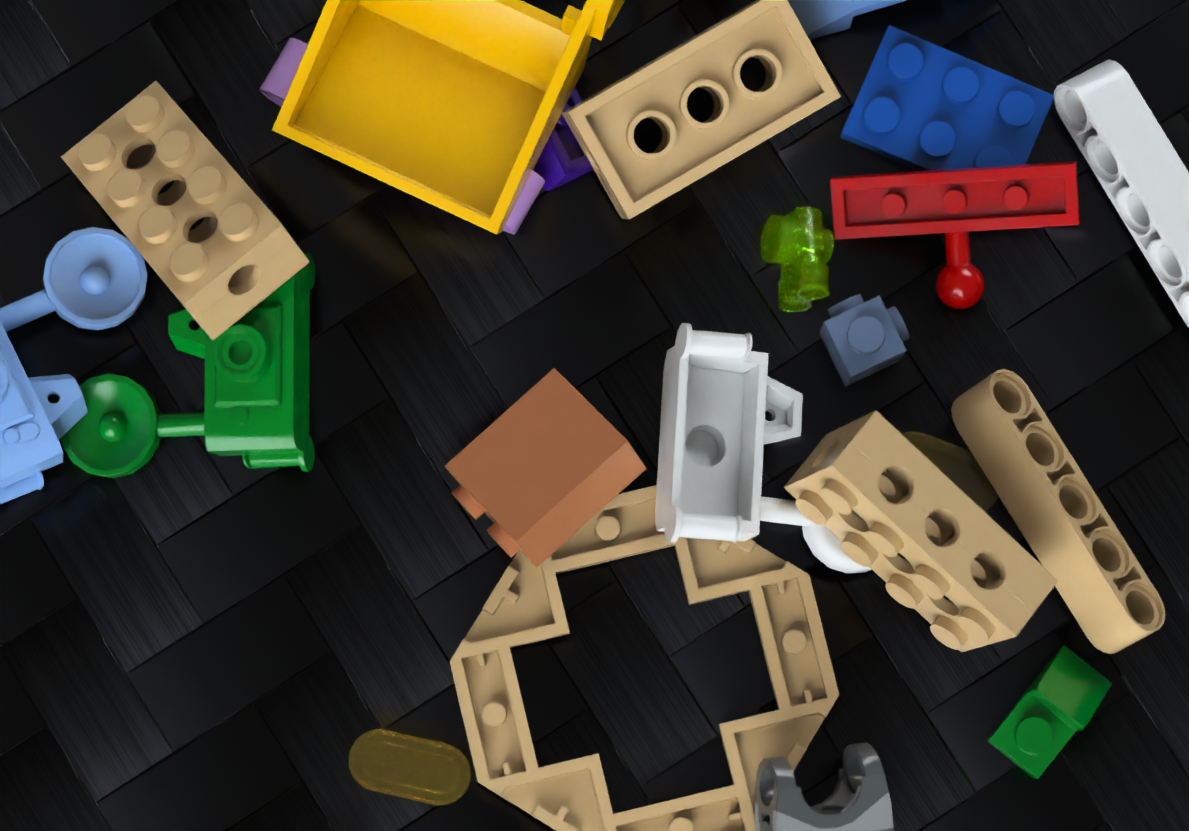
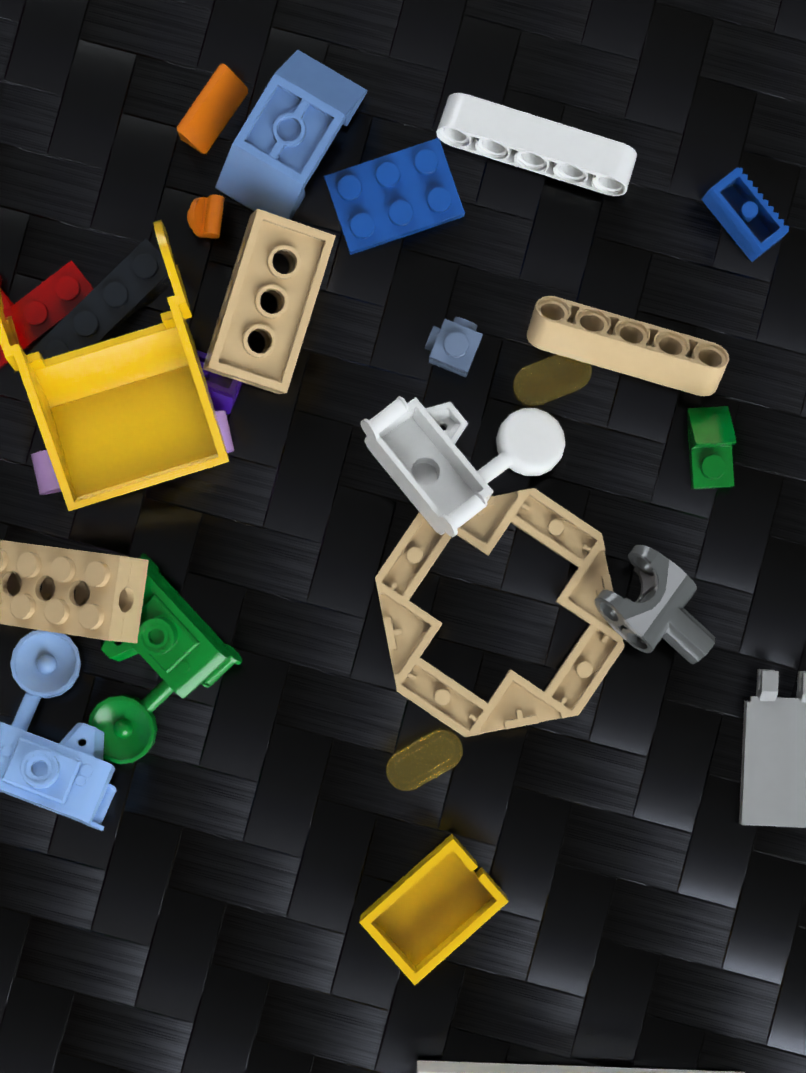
camera: 45 degrees left, 5 degrees up
nougat brick [445,368,647,568] -> none
clear neon green plate [761,207,834,312] -> none
tan brick [783,410,1058,653] -> none
red plate [830,161,1080,309] -> none

